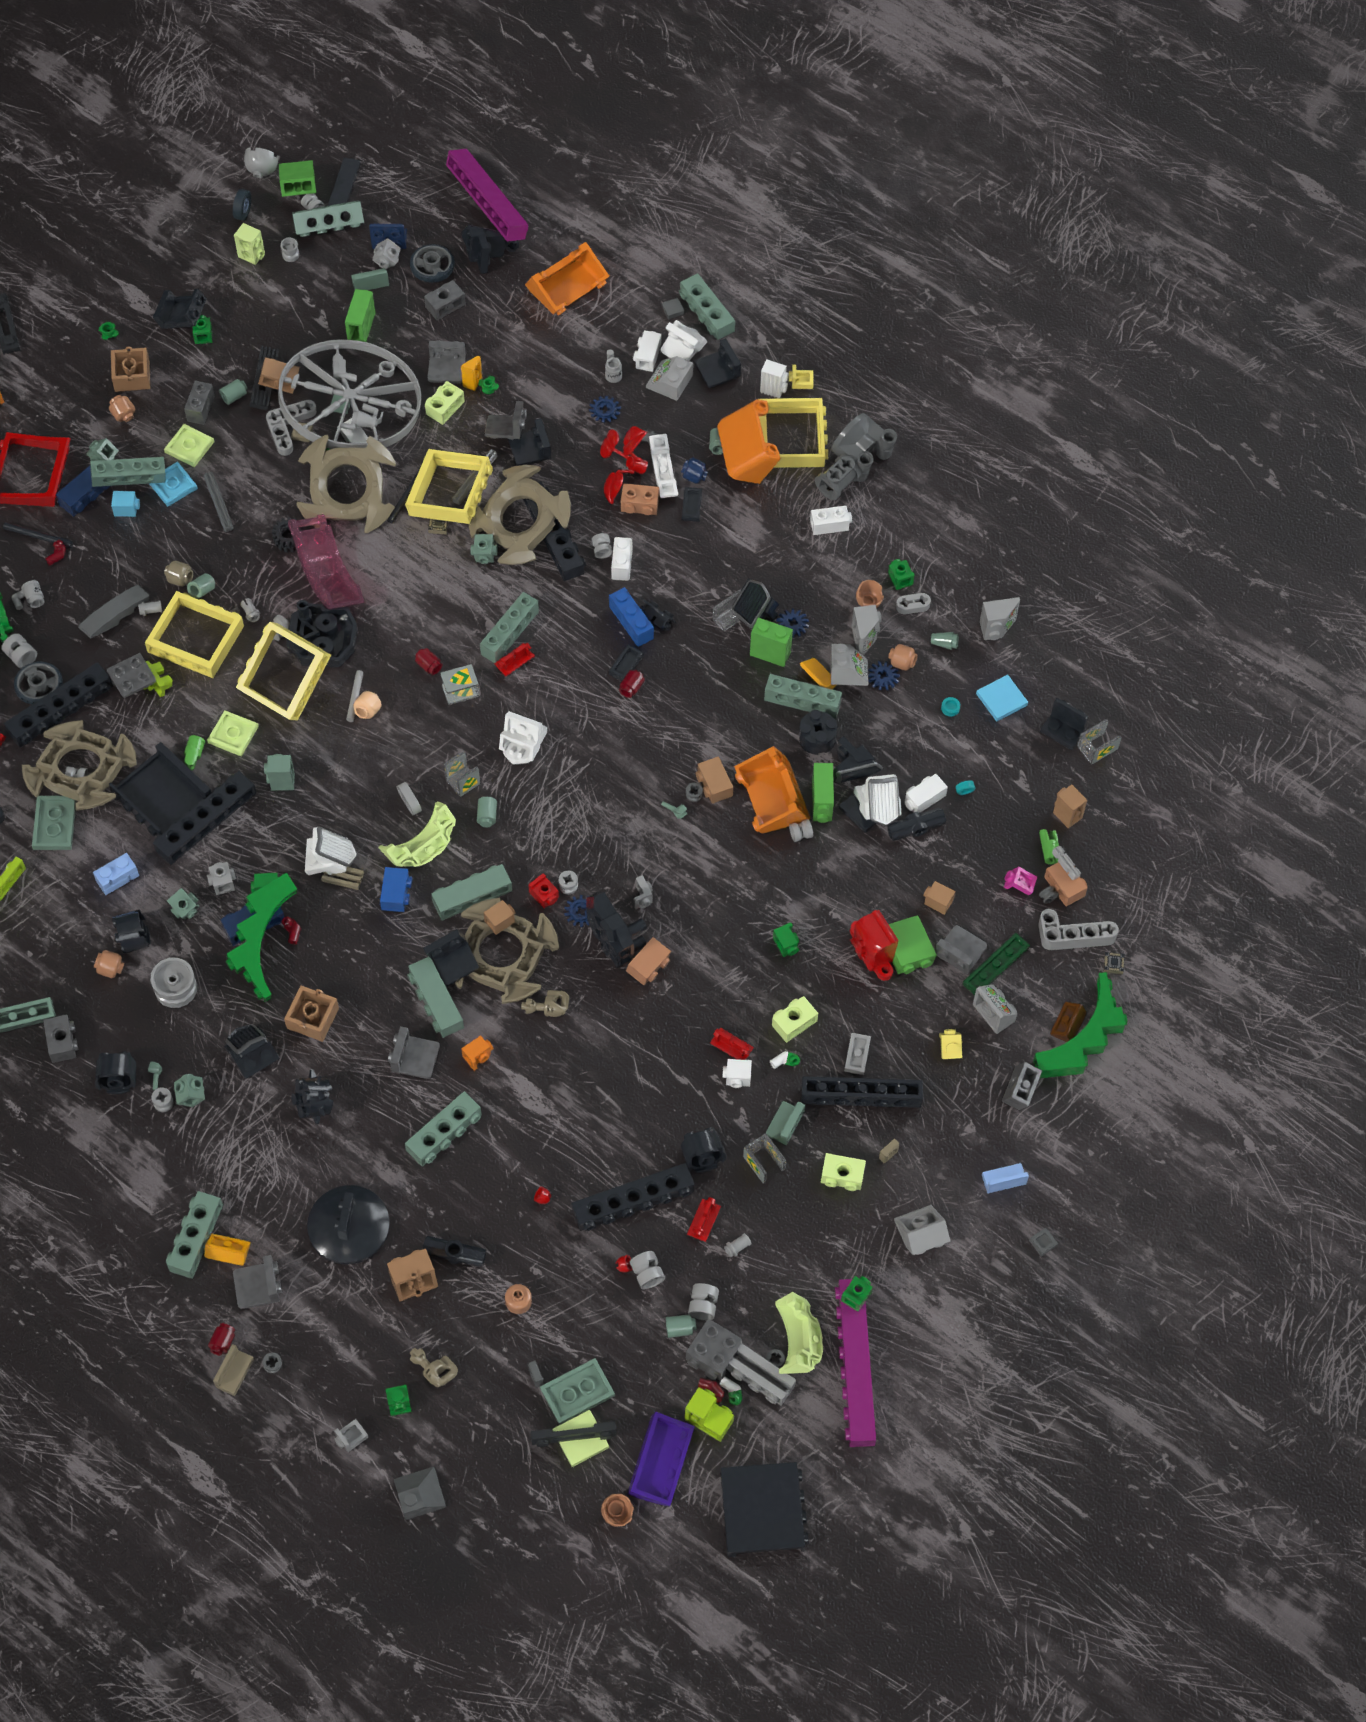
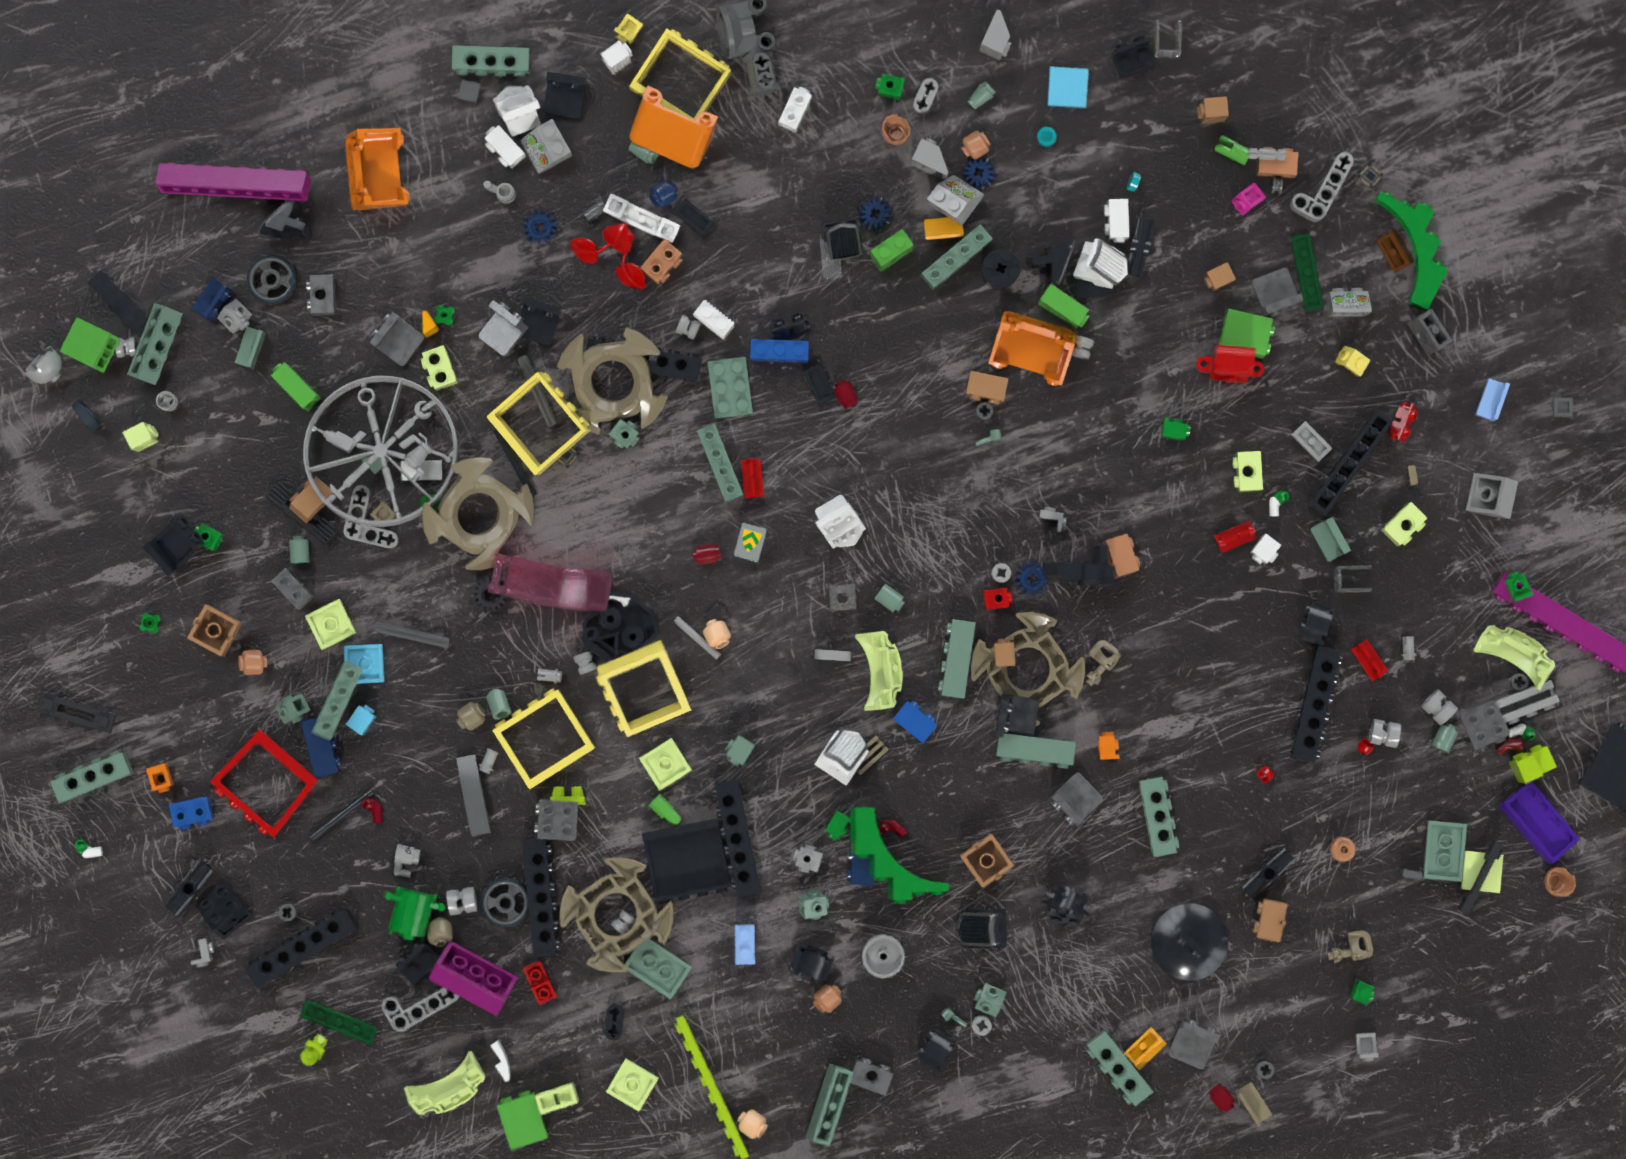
camera: 60 degrees left, 25 degrees up
dark grey slope [394,1467,446,1520] -> none
none -> sand green plate [708,357,753,419]
none -> red hinge [1389,402,1418,444]

